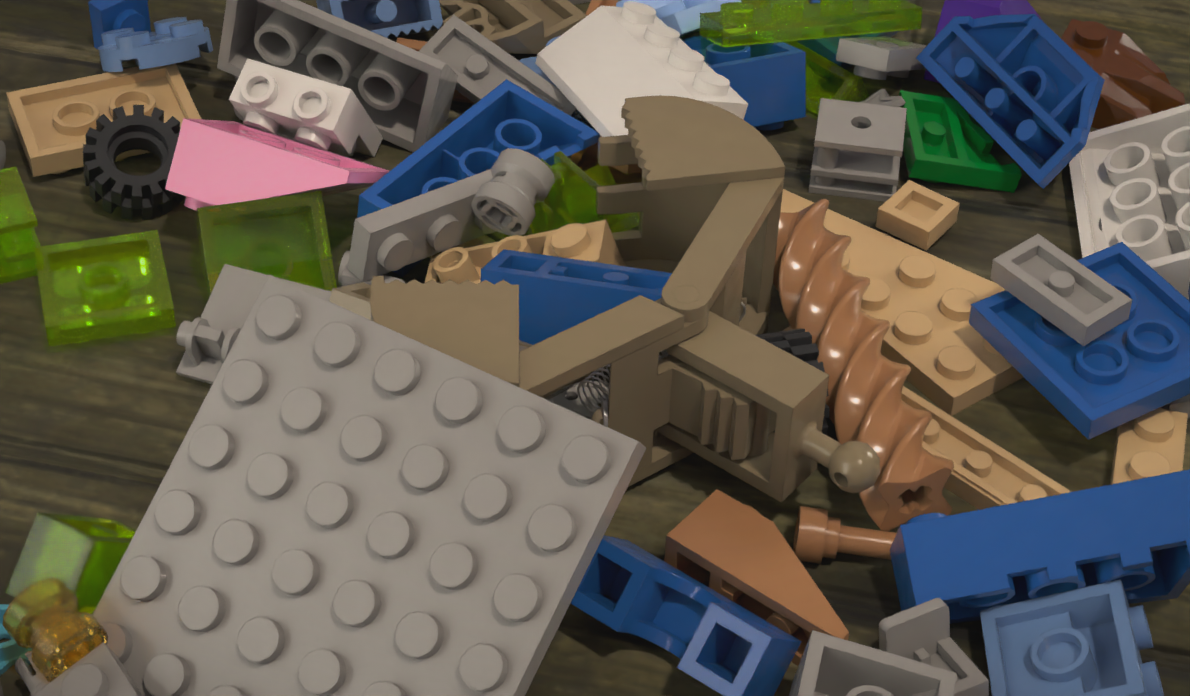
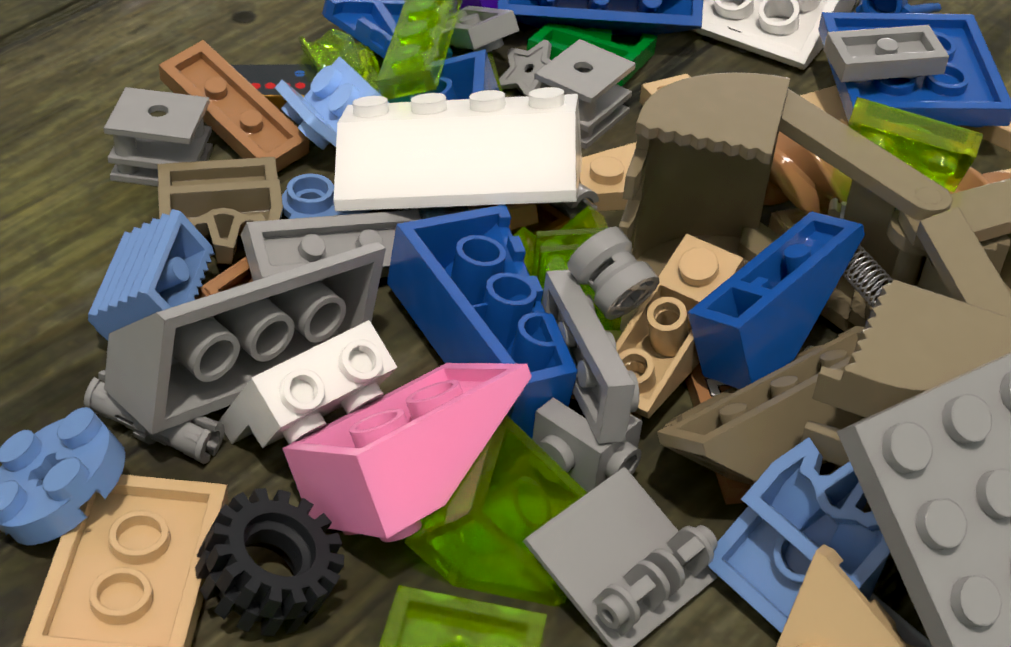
camera: 65 degrees left, 0 degrees up
none -> clear neon green plate [848,97,983,192]

